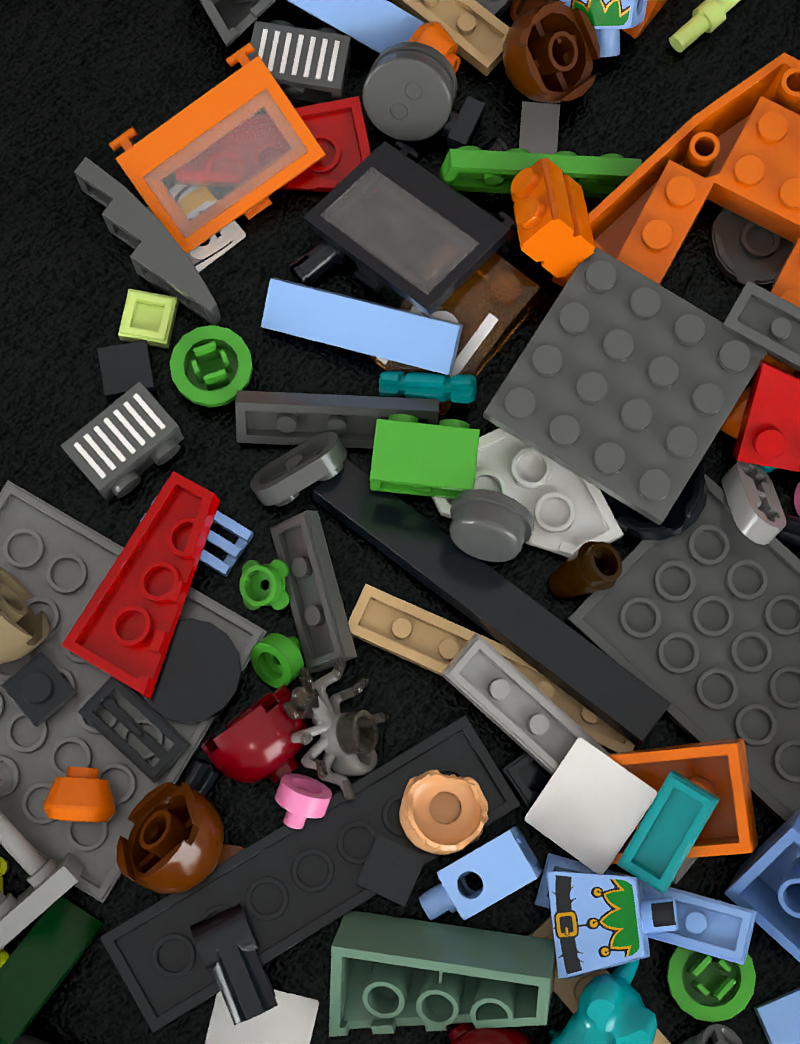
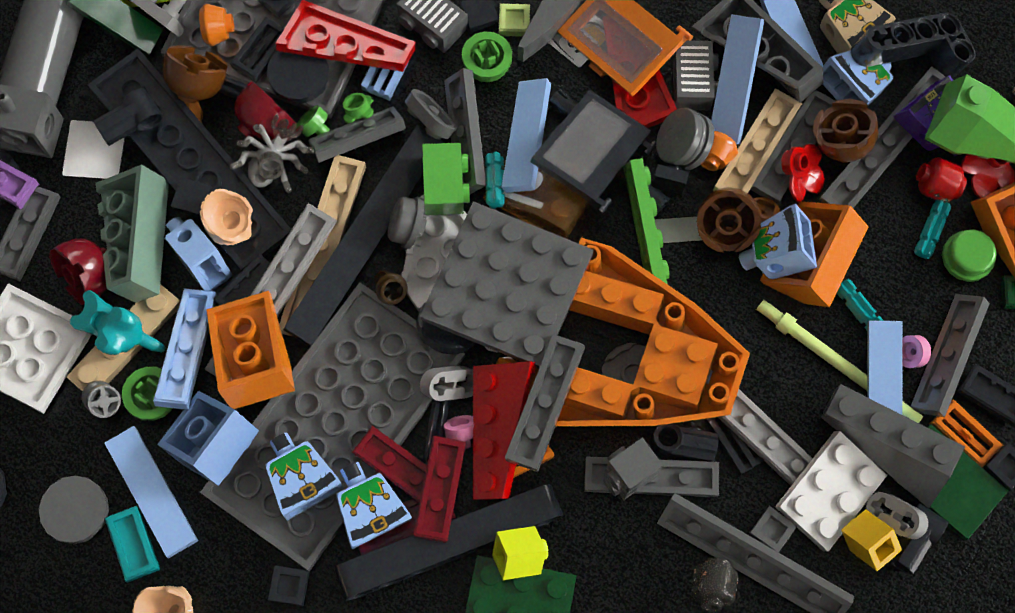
camera: 80 degrees right, 5 degrees down
bright pink tile [275,773,332,829] -> none
orange brick [510,157,595,278] -> none
white sticker [525,738,658,875] -> none
torso [547,871,678,979] -> none
teal tile [617,770,721,894] -> none

